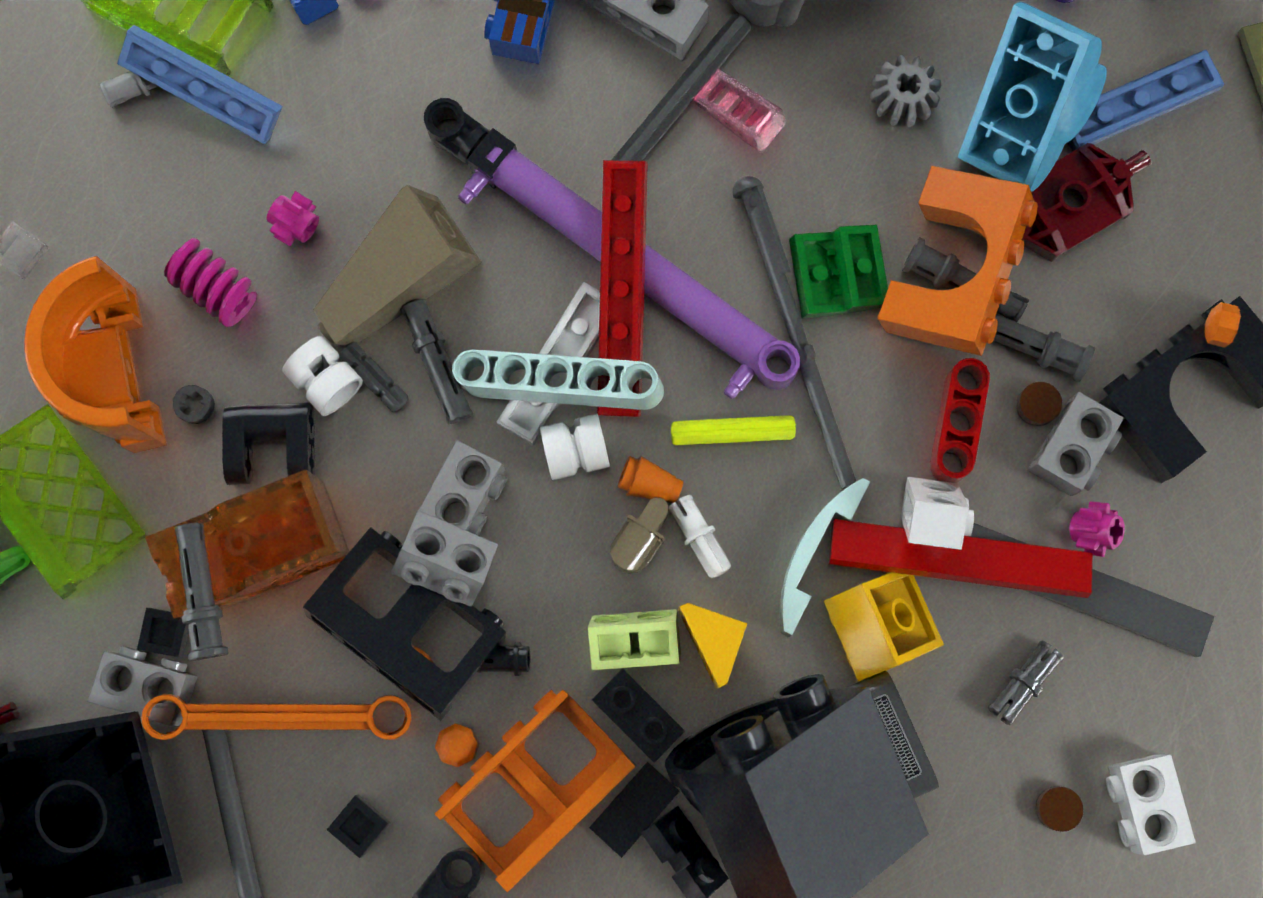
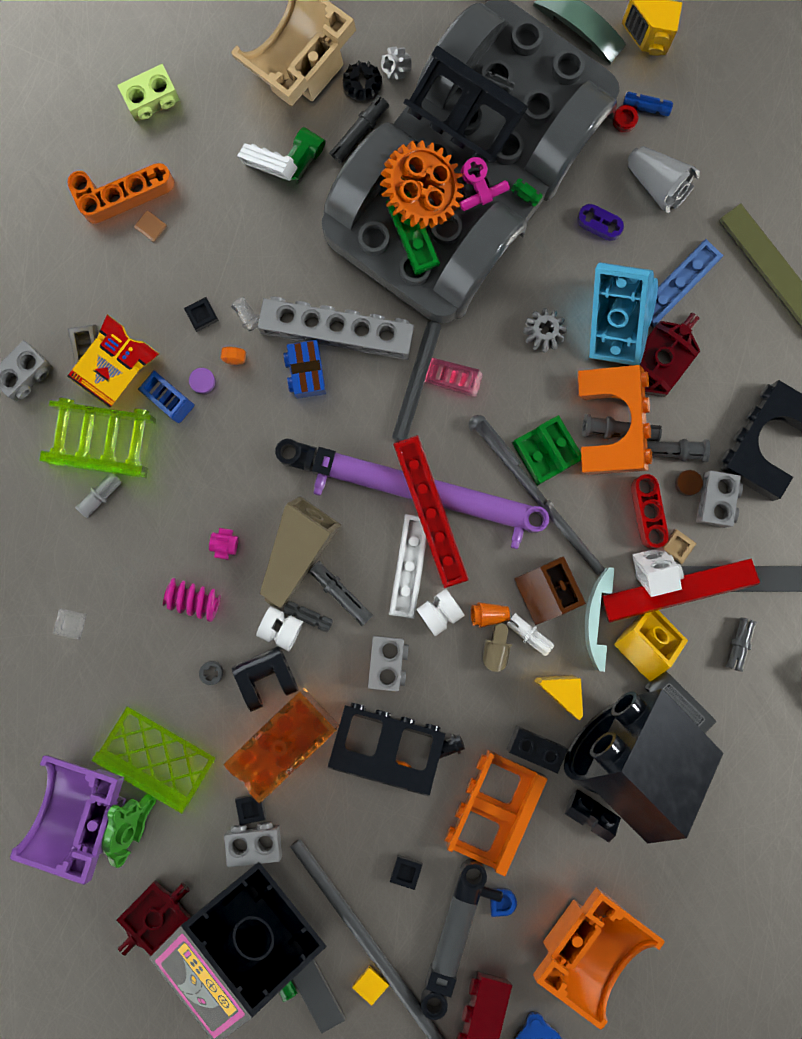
camera: 25 degrees left, 5 degrees up
orange piece [24,256,167,453] -> none
medium blue tile [117,25,283,144] -> none
orange piece [141,694,411,740] -> none
dark grey pin [174,523,229,661] -> none
light grey brick [391,511,498,607] -> none
orange tile [435,723,480,767] -> none
light aqua beam [452,349,664,410] -> none
yellowish green brick [588,609,681,670] -> none
black tile [589,761,680,858] -> none
neon yellow axle [671,415,796,445] -> none
reddish brown tile [1036,786,1083,832] -> none
dark pink gear [1069,501,1125,557] -> none
orange tile [1204,302,1241,348] -> none
none -> reddish brown slope [514,556,586,625]
none -> tan tile [662,529,697,565]

